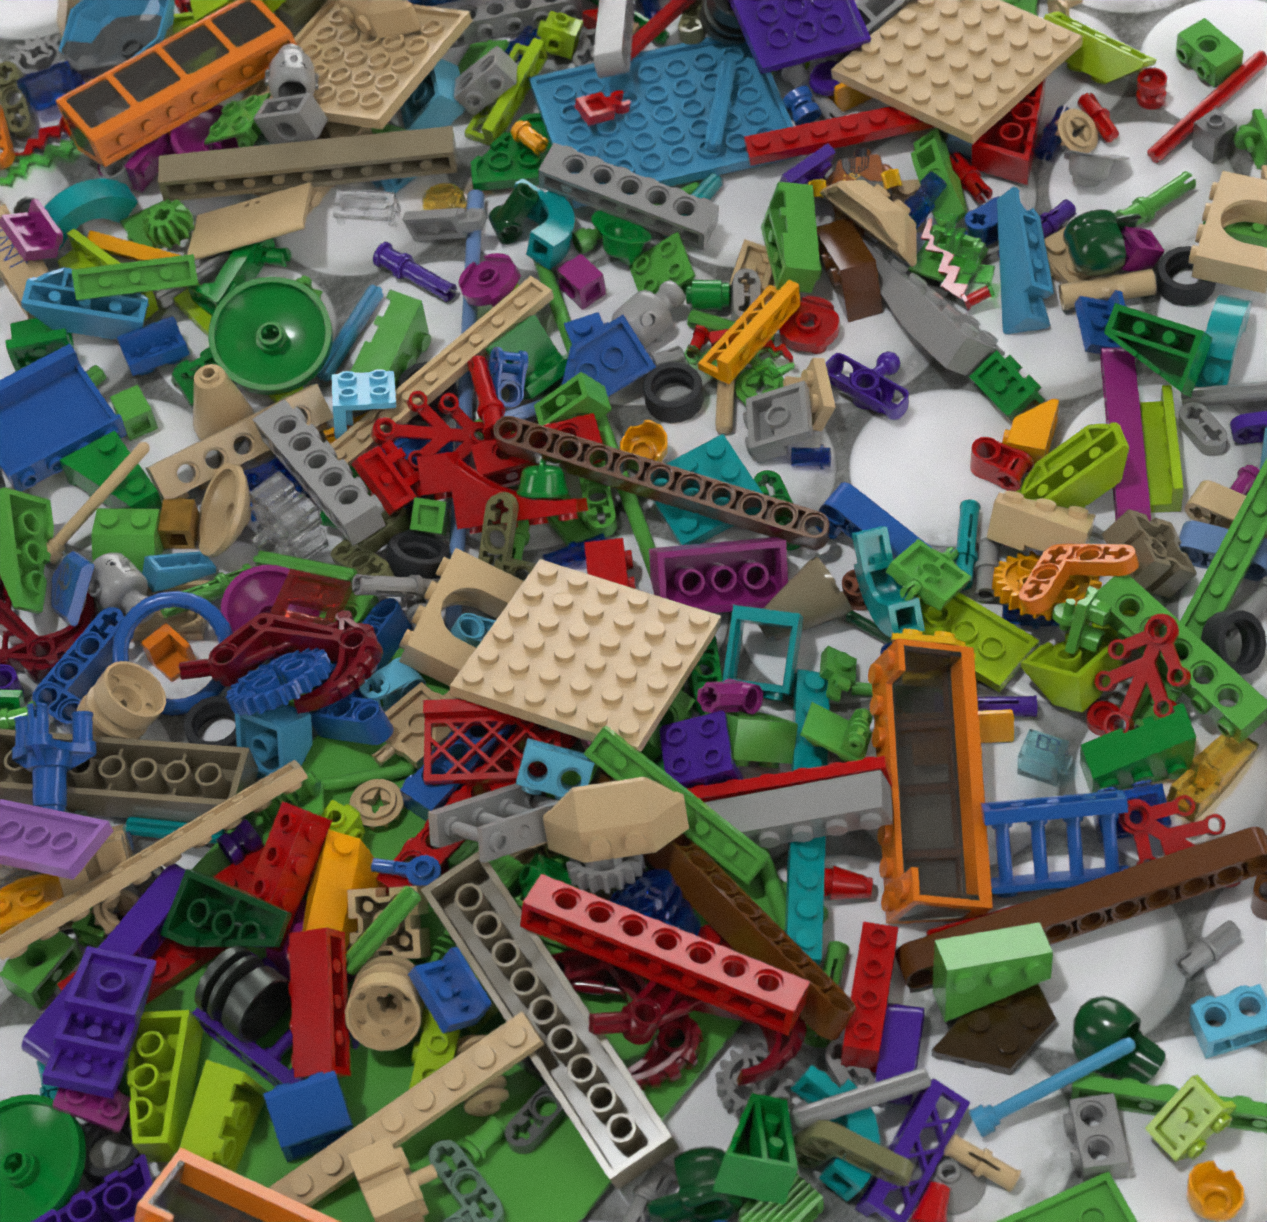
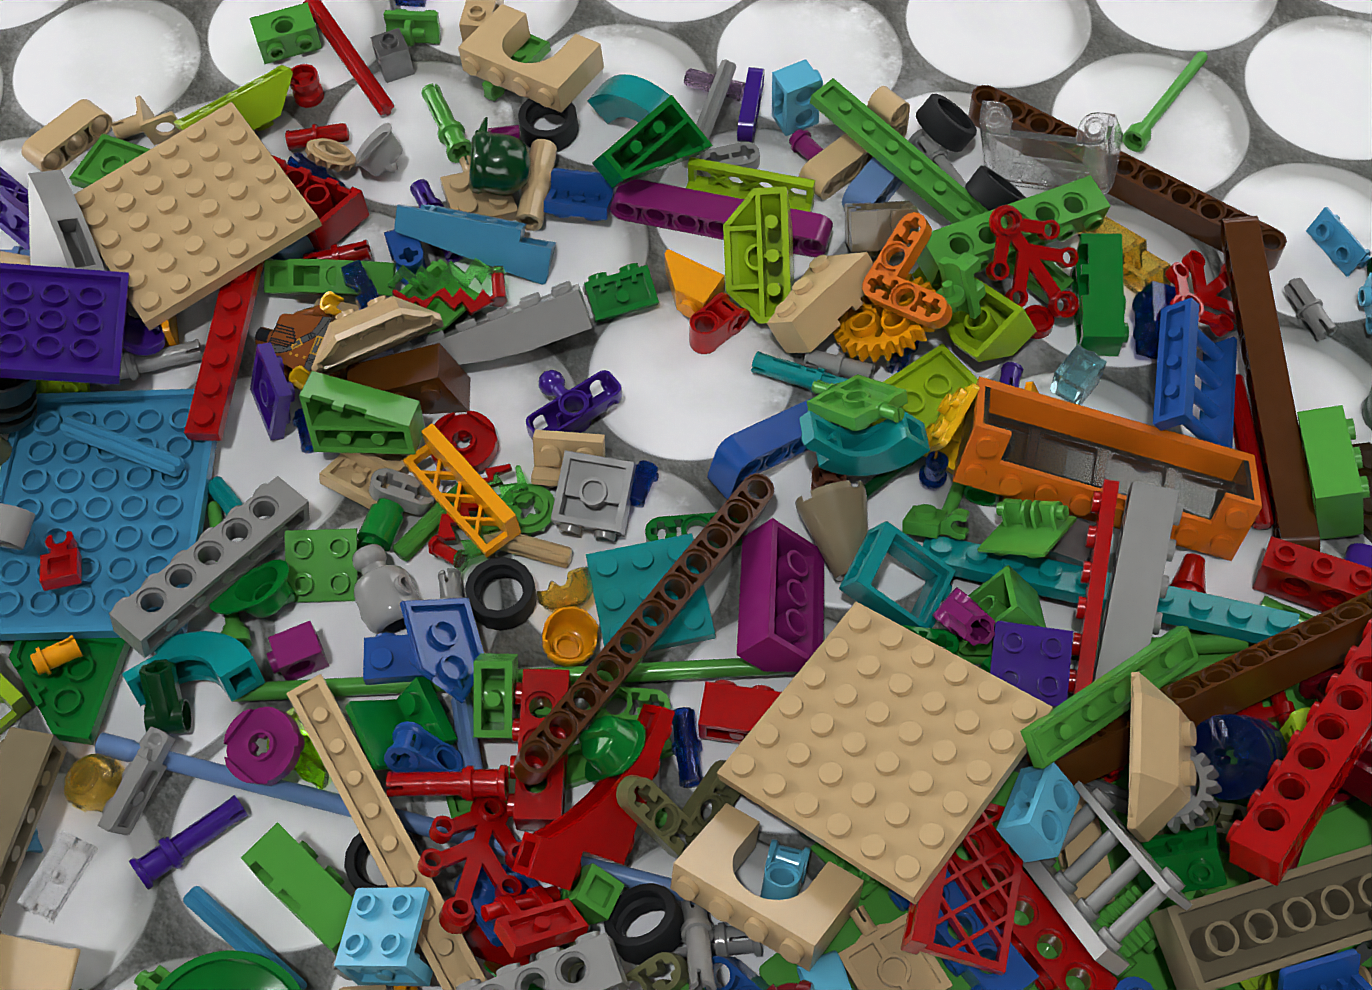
camera: 80 degrees left, 5 degrees up
blue wheel [783,86,822,126] -> none
none -> clear yellow hair [536,566,593,613]

